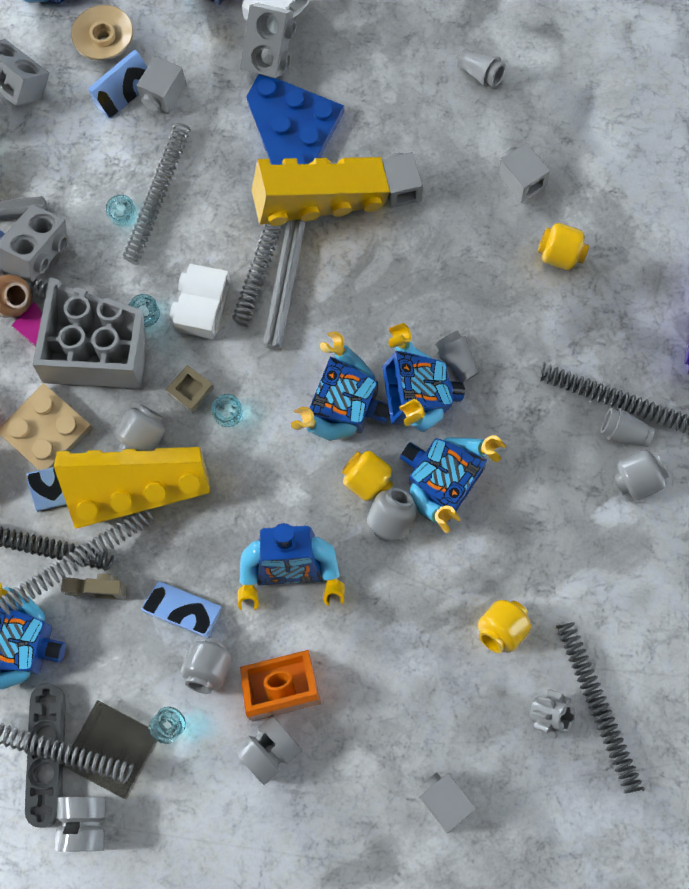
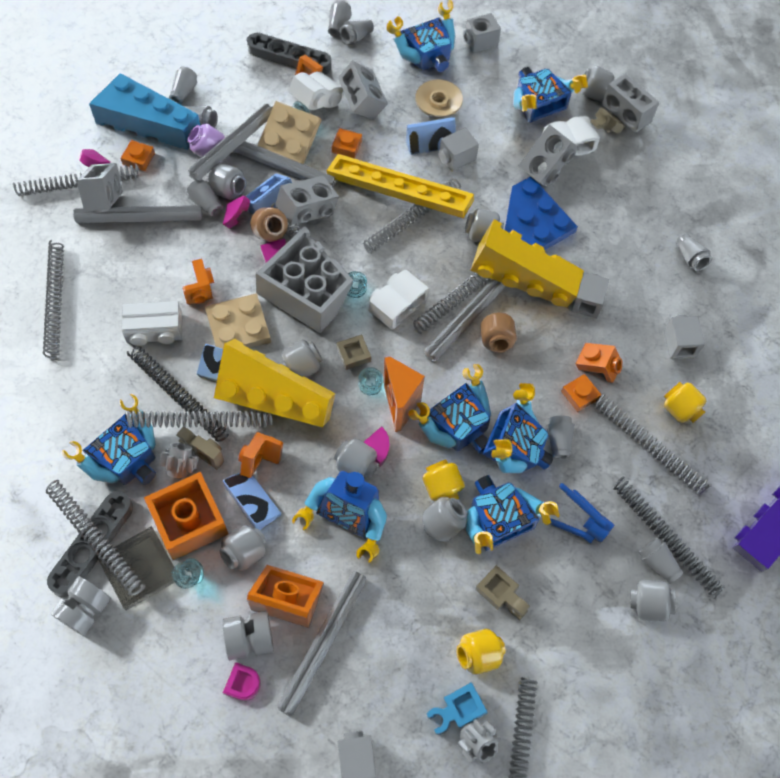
camera: 20 degrees right, 10 degrees down
clear light blue bush [106,195,137,227] -> none
none -> orange brick [144,472,229,561]
none -> light grey gear [160,443,199,478]
none -> dark pink tile [223,662,261,701]
none -> orange bracket [238,432,283,478]
none -> light grey axle [278,571,366,716]
none -> yellow plate [327,154,474,219]
none -> orange plate [332,128,362,159]
none -> light grey head [334,438,379,479]
none -> dark pink tile [364,426,390,467]
none -> orange slope [383,356,425,432]
none -> dark azure plate [426,682,488,735]
none -> light grey head [465,208,504,243]
none -> dark tan plate [475,565,530,620]
none -> medium nougat head [480,312,517,353]
none -> blue plant [550,483,615,544]
none -> orange plate [561,374,601,412]
none -> orange bracket [575,343,623,383]
none -> light grey piece [593,394,712,495]

